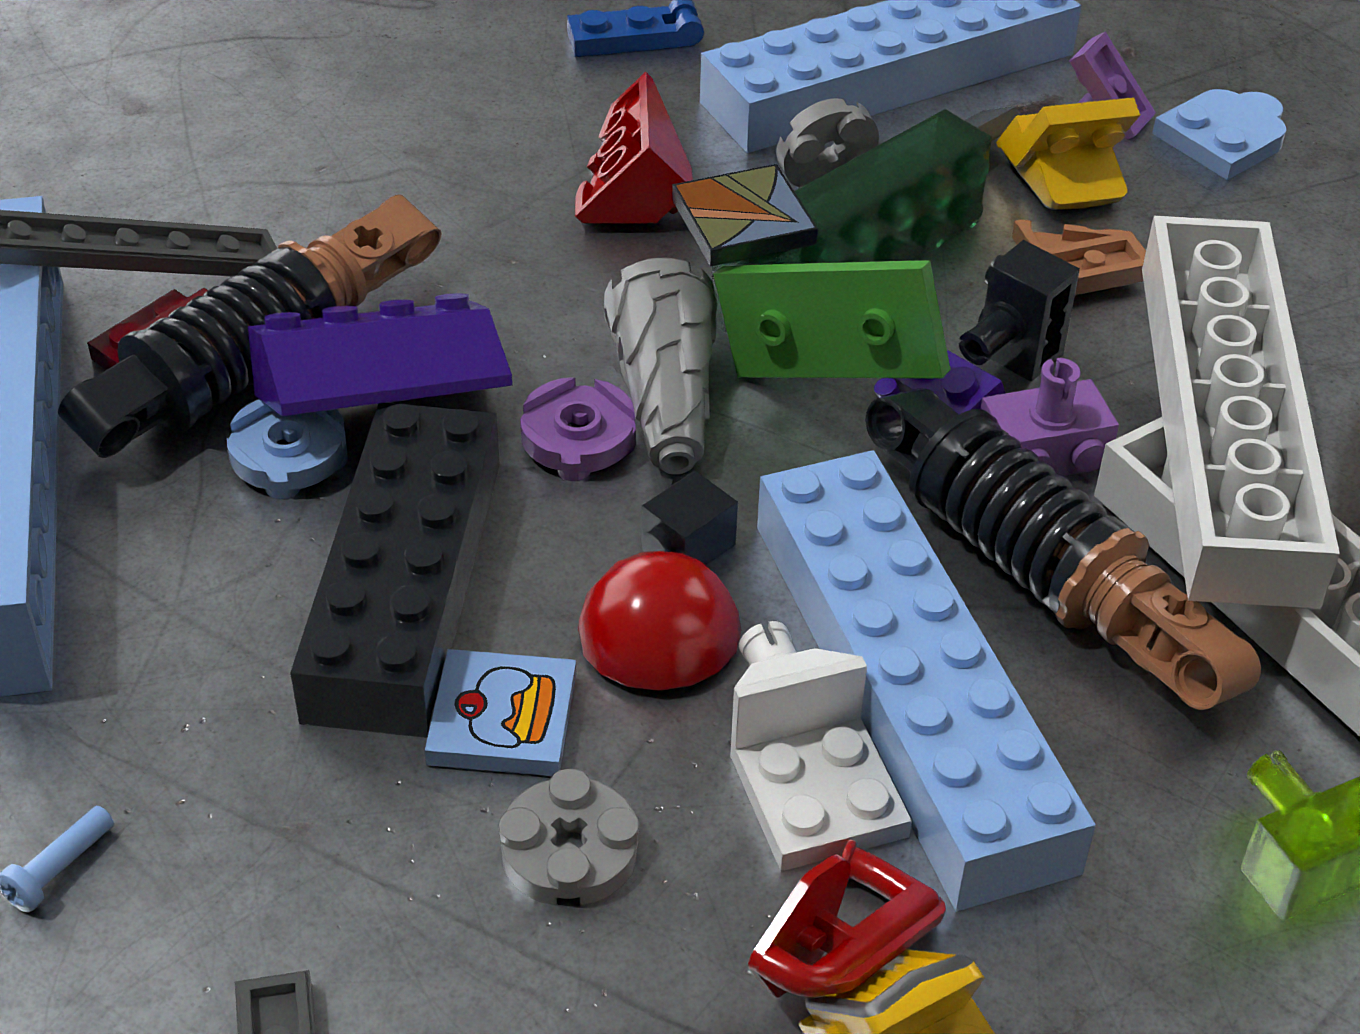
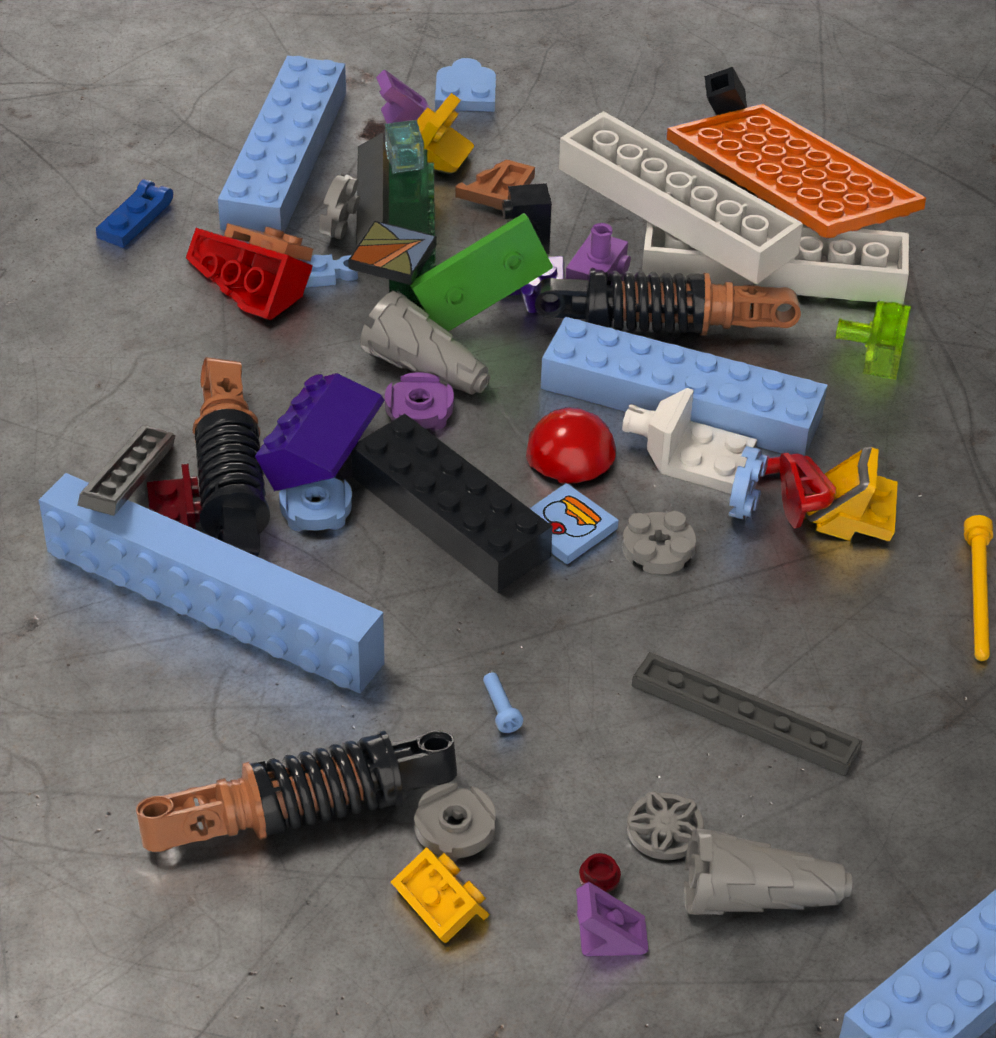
camera: 50 degrees left, 0 degrees up
black brick [641,470,738,566] -> none
none -> nougat wing [224,223,314,261]
none -> clear light blue brick [385,120,424,173]
none -> light blue plate [729,446,769,520]

